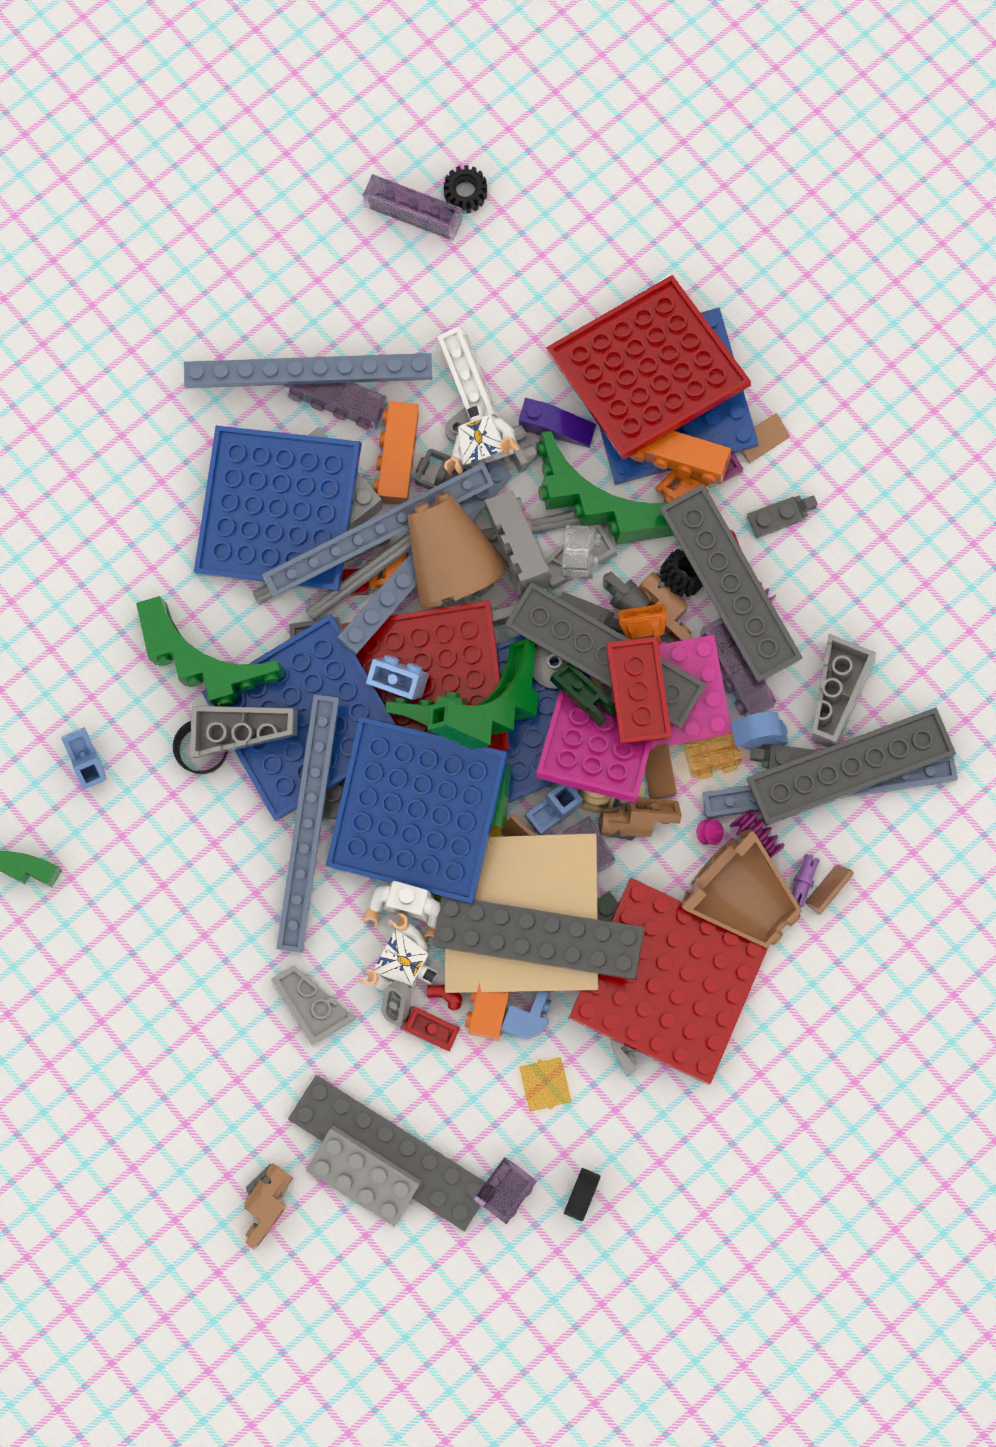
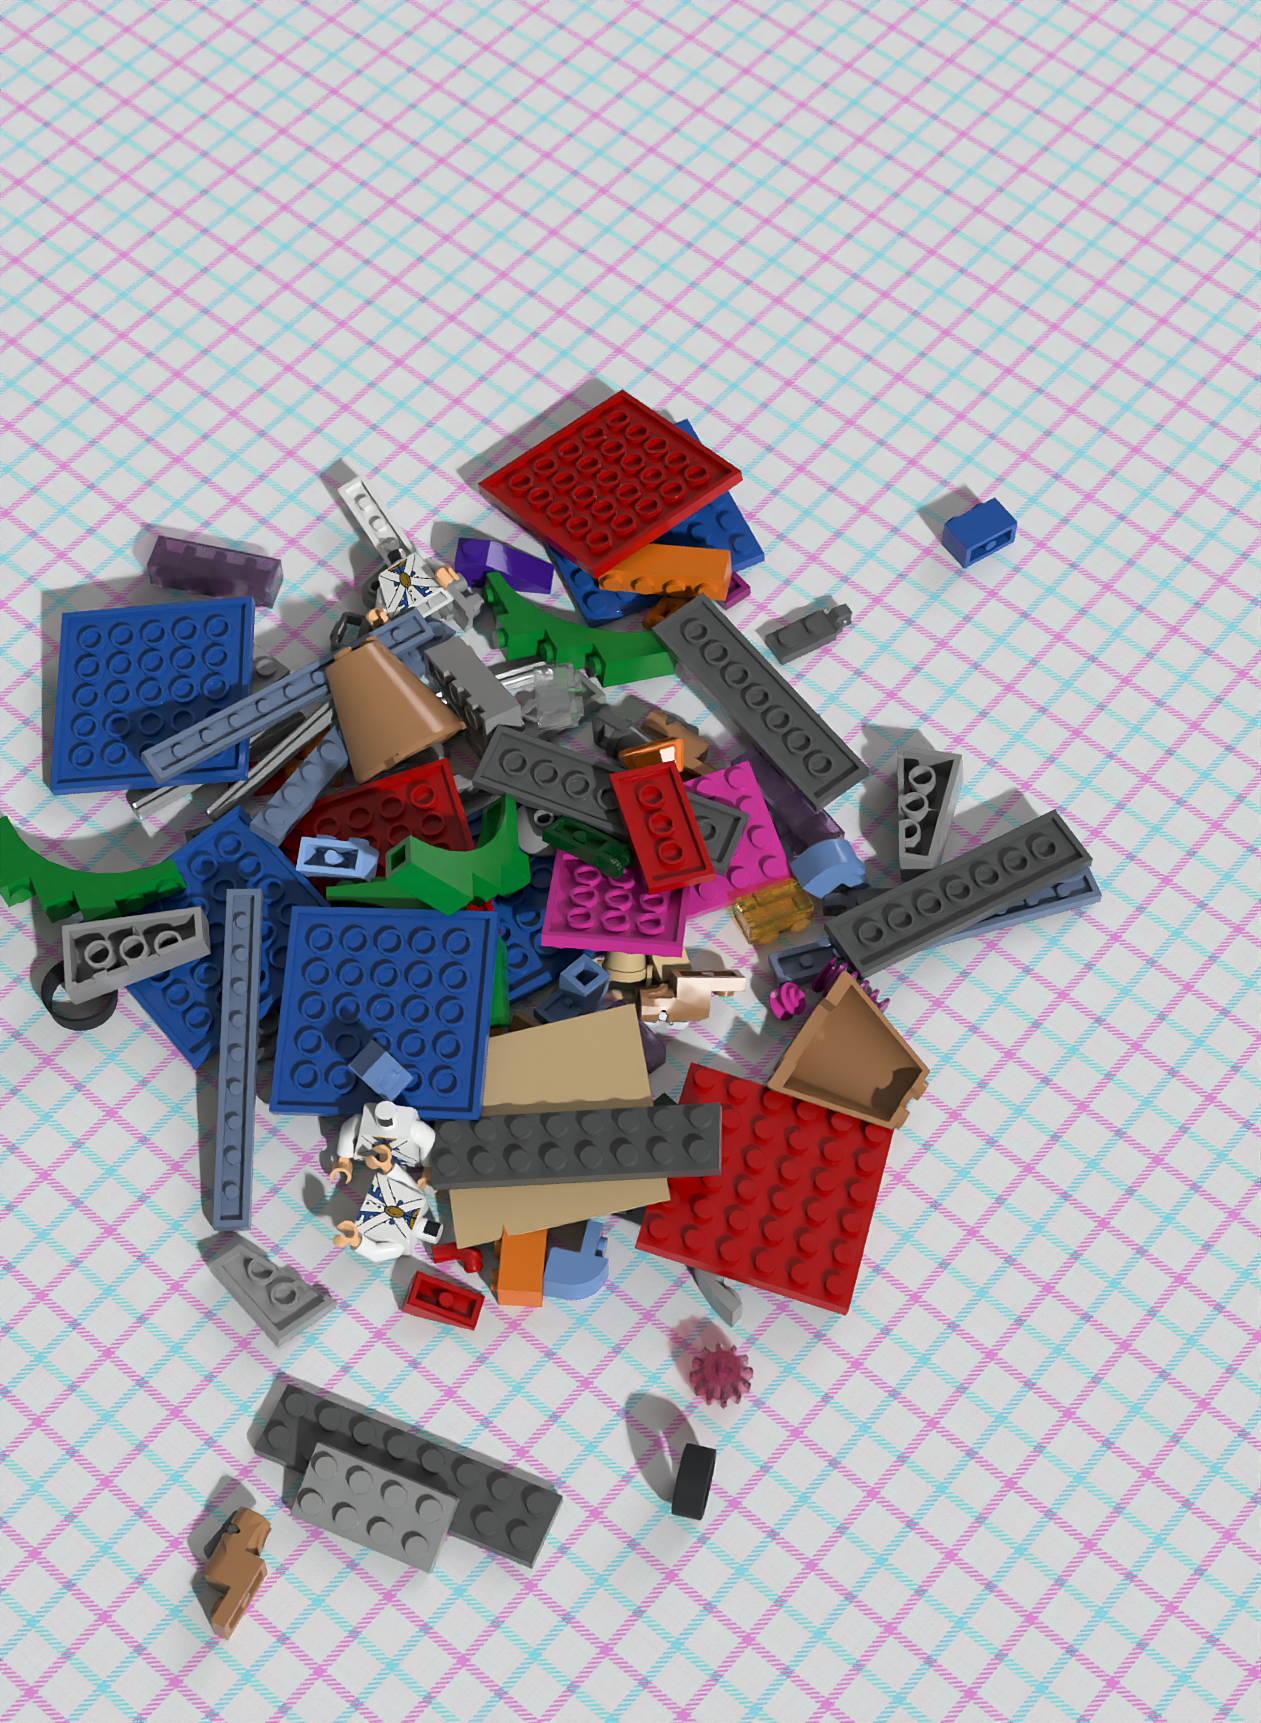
camera: 10 degrees left, 20 degrees down
sand blue plate [184,353,432,388] -> none
clear purple brick [363,174,463,241] -> none
orange brick [373,401,419,505] -> none
light grey plate [381,981,411,1025] -> none
black tyre [444,165,487,213] -> none
clear purple brick [474,1157,537,1224] -> none
clear yellow piece [519,1057,572,1112] -> none
medium nougat slope [645,744,677,799] -> none
black tyre [660,549,702,597] -> none
medium nougat slope [740,413,790,464] -> none
medium lavender pin [792,854,820,908] -> none
medium nougat slope [805,865,854,914] -> none
none -> medium blue brick [348,1039,414,1102]
none -> clear pink gear [689,1342,753,1409]
none -> blue brick [941,497,1018,569]

